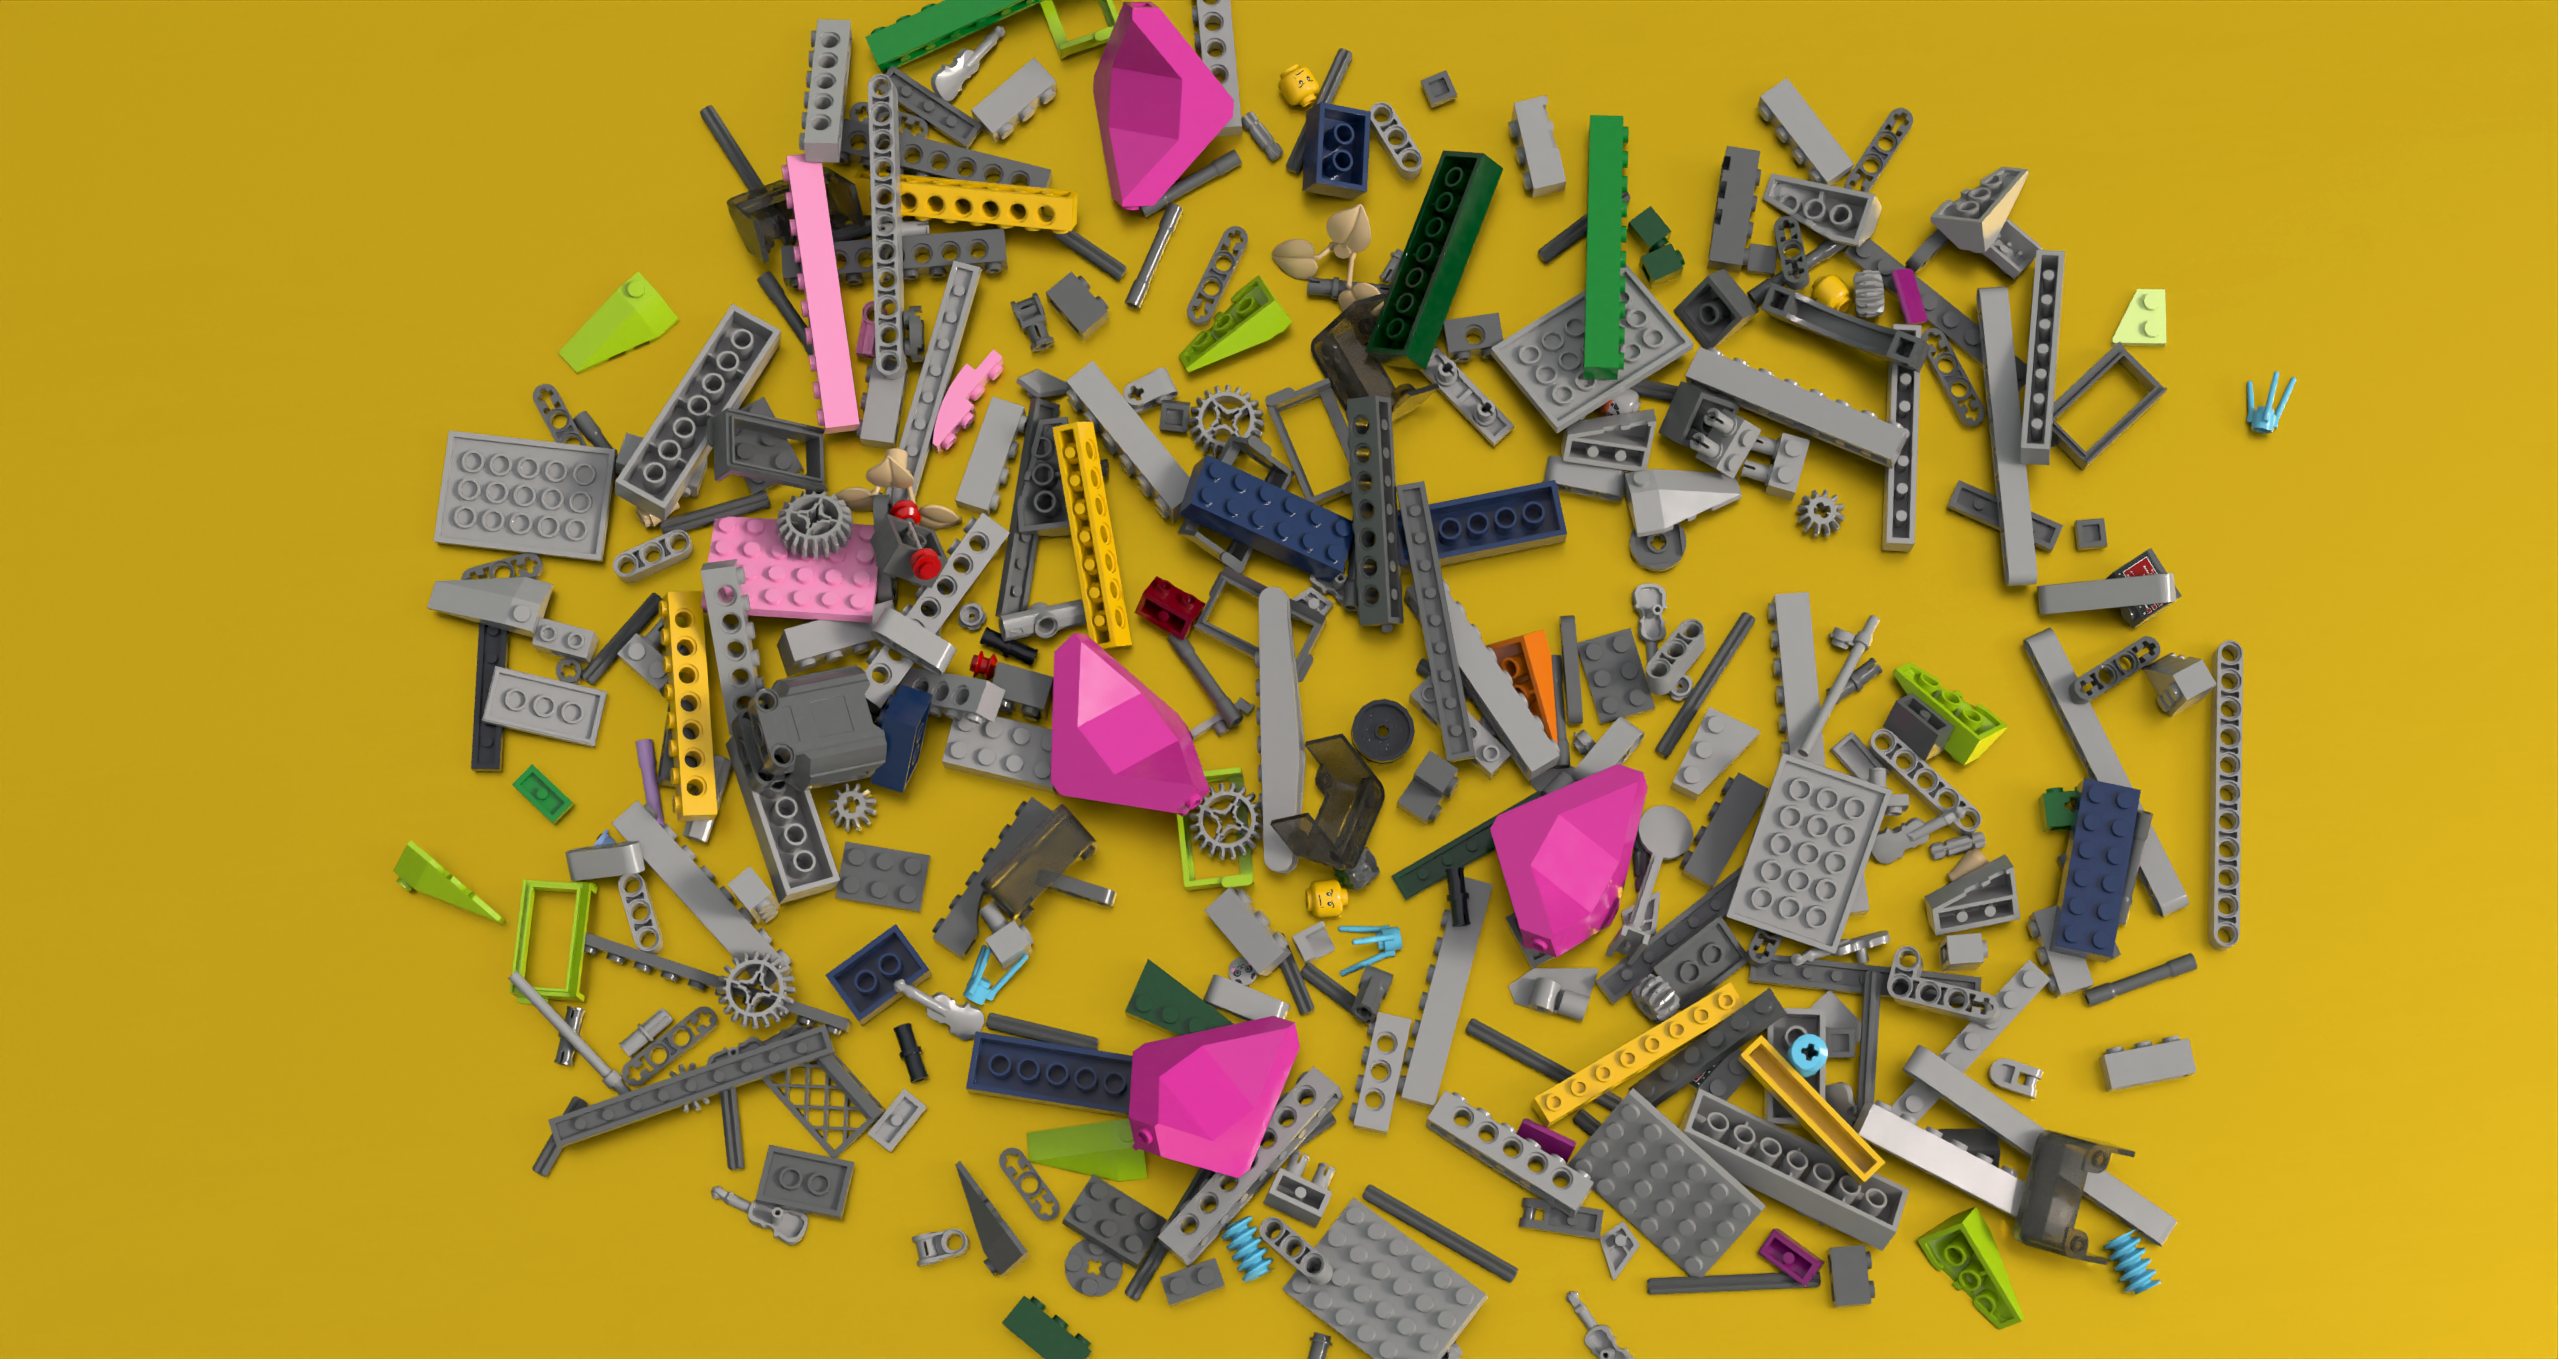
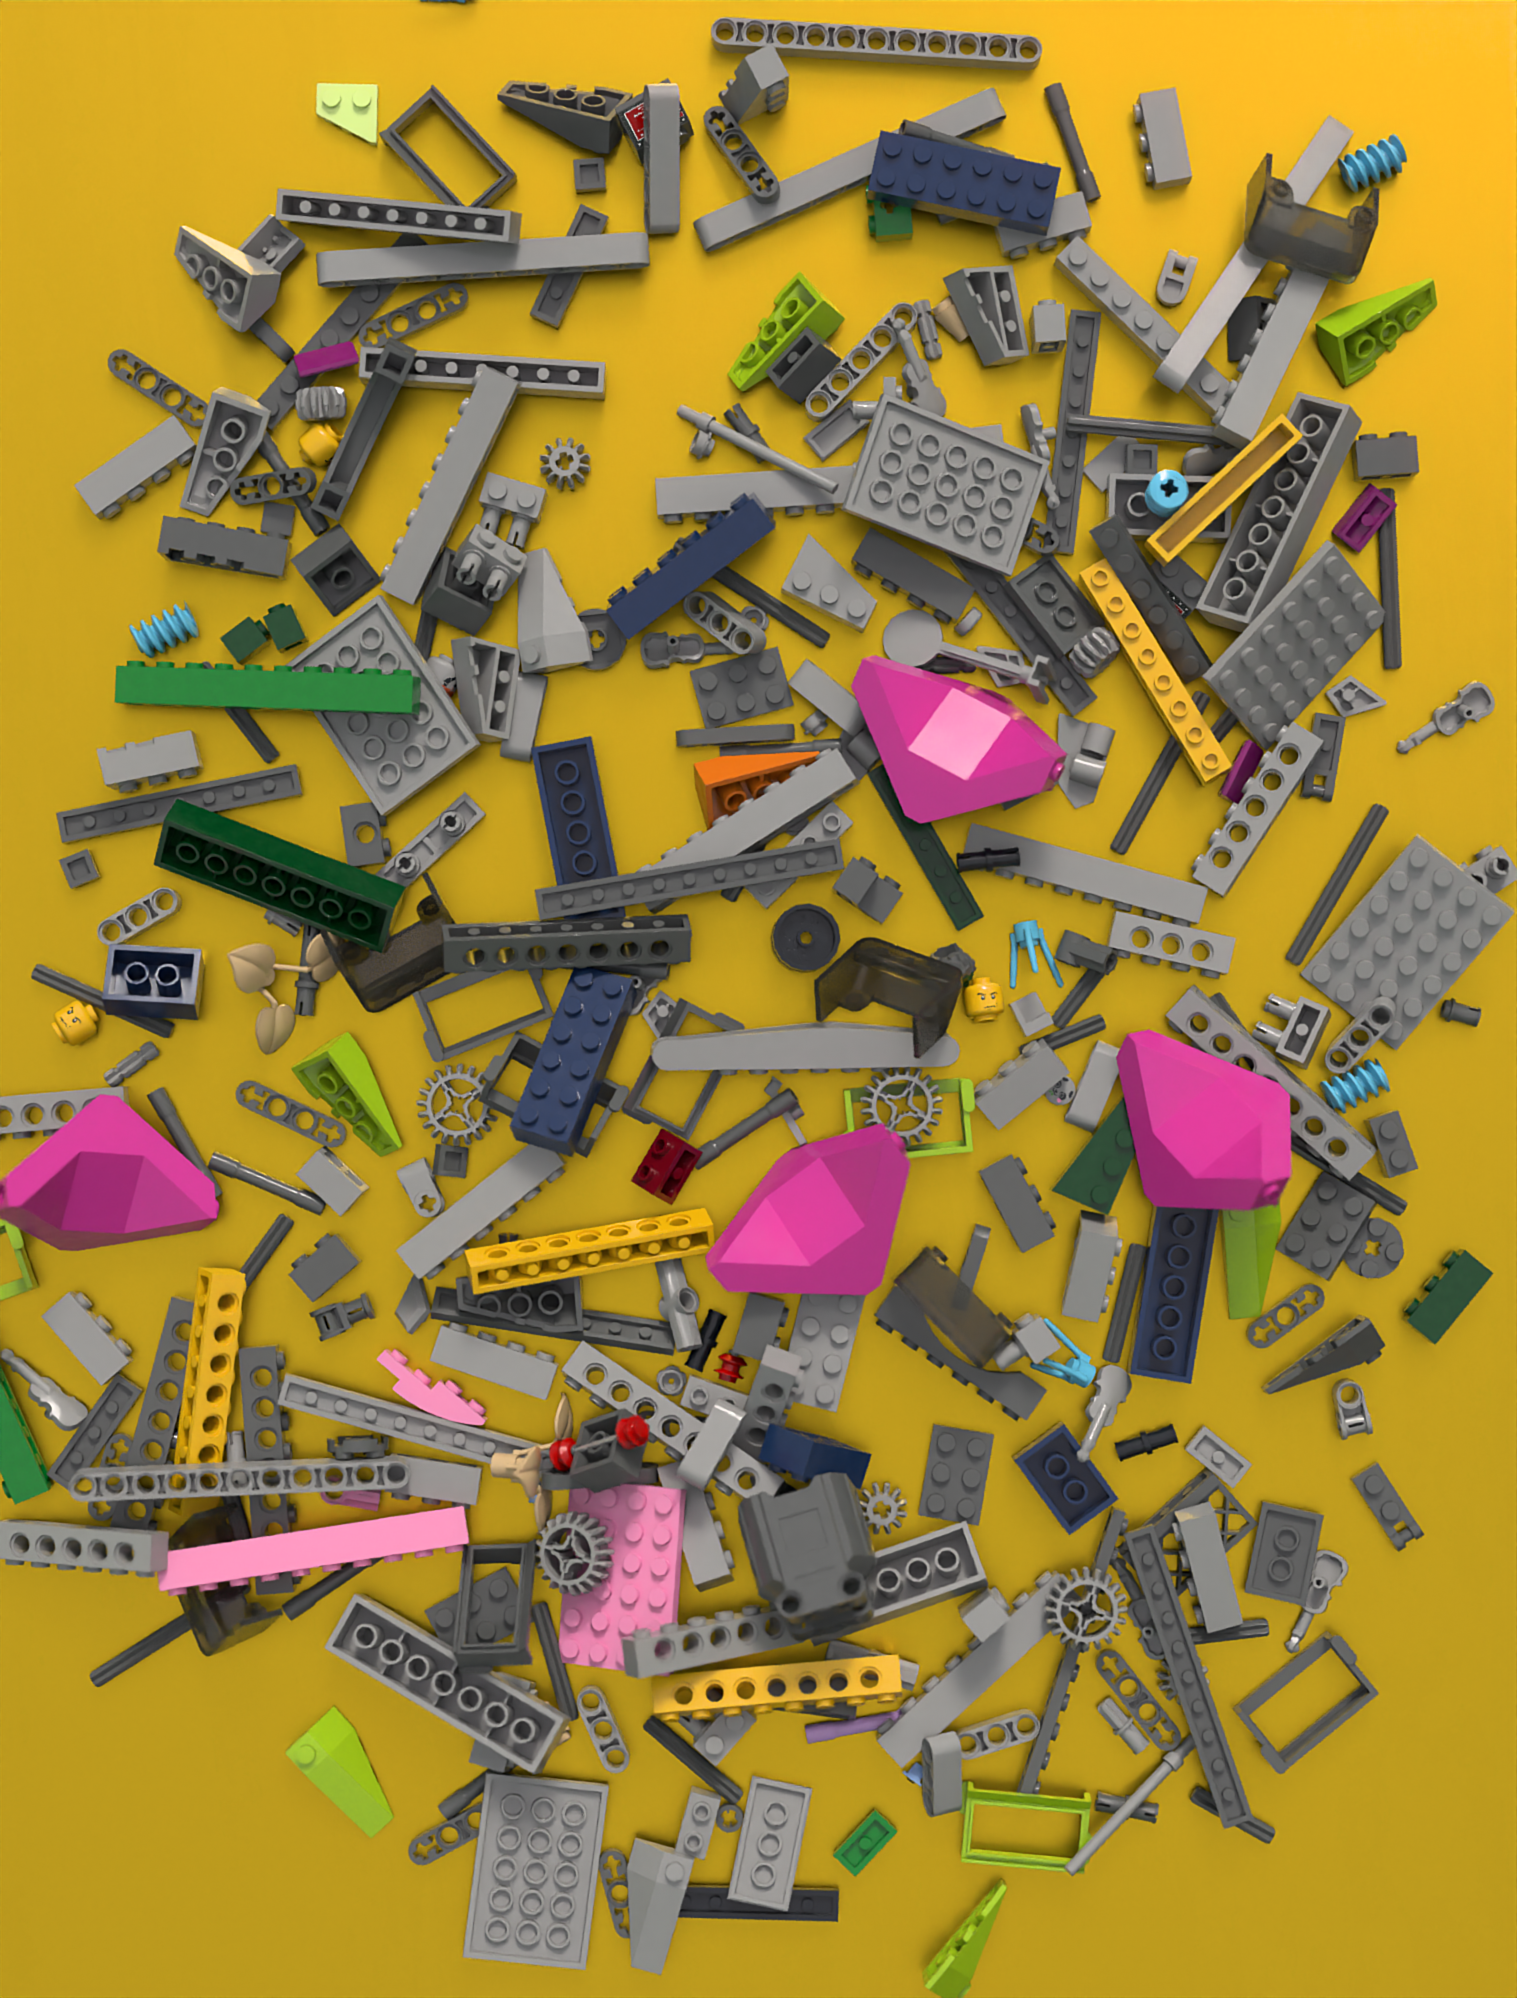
camera: 90 degrees left, 10 degrees up
light grey beam [1887,946,2001,1025] -> none
none -> dark grey plate [56,764,303,843]
none -> medium azure piece [129,600,199,658]
none -> light grey hinge [296,1146,369,1216]
none -> dark grey wedge [497,81,633,154]
none -> dark blue brick [606,492,776,640]
none -> light grey brick [680,1374,748,1415]
none -> light grey tile [954,606,982,636]
none -> dark grey brick [978,1154,1056,1253]
none -> light grey wedge [1062,1210,1122,1322]
none -> light grey brick [1172,1502,1243,1633]
none -> dark grey piece [1232,1631,1379,1774]
none -> dark grey plate [1350,1462,1424,1552]

